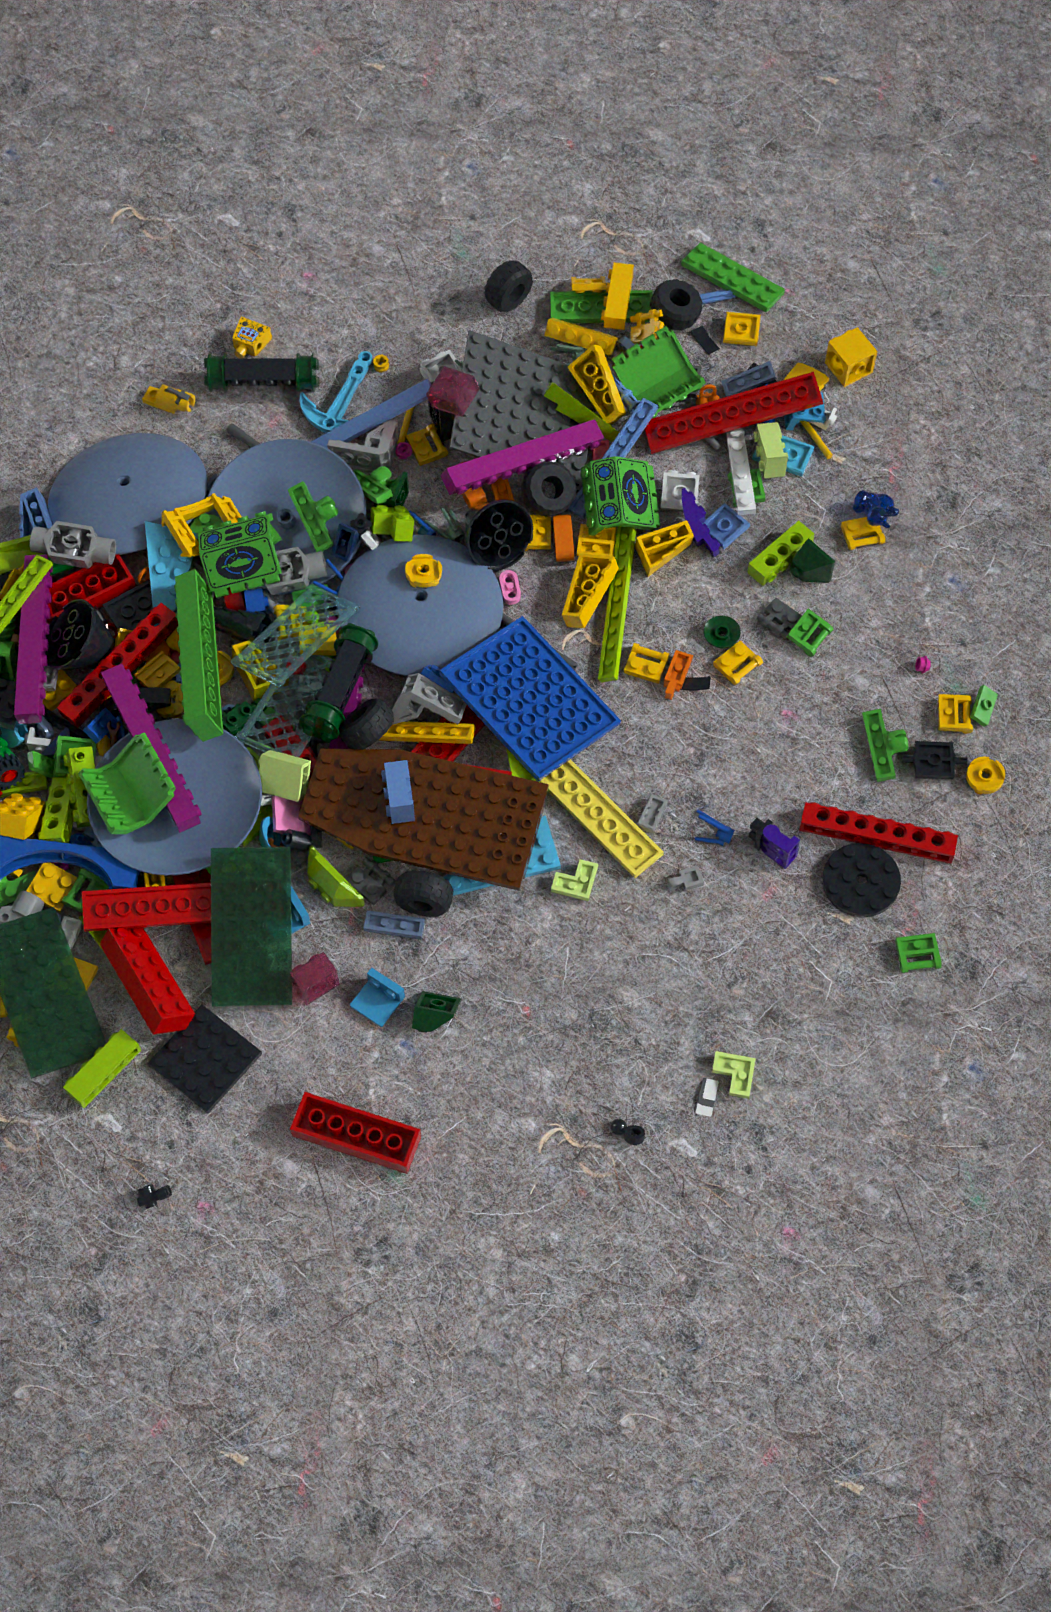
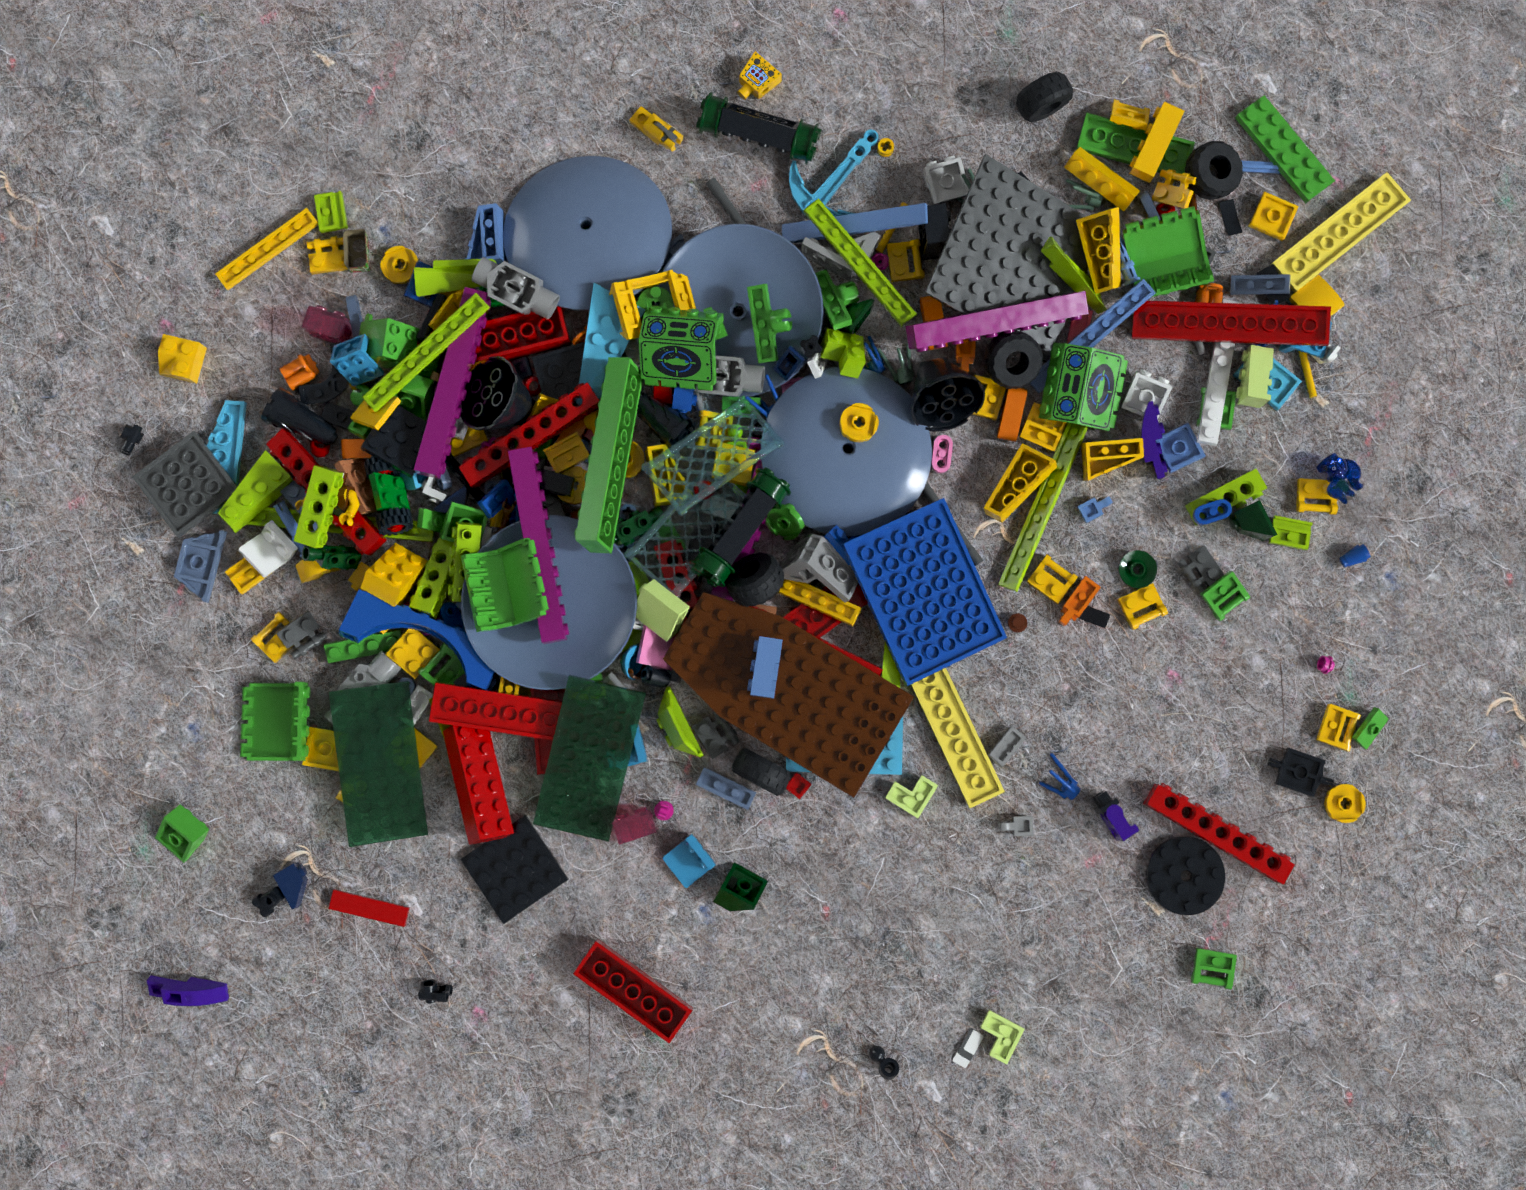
camera: 15 degrees right, 20 degrees up
lime brick [63,1029,141,1108] -> none
clear pink brick [426,366,479,417] -> none
yellow brick [825,327,877,387] -> none
bright green plate [862,709,909,782] -> none
none -> red tile [328,889,410,927]
none -> dark pink plate [654,801,674,820]
none -> bright green plate [766,503,805,540]
none -> red plate [786,772,812,799]
none -> lime tile [803,198,917,327]
none -> copper plate [1008,613,1027,633]
none -> medium blue plate [1077,496,1113,523]
none -> blue plate [1193,499,1232,525]
none -> lime plate [1268,515,1313,551]
none -> light yellow plate [1270,172,1411,293]
none -> blue cone [1339,544,1371,568]

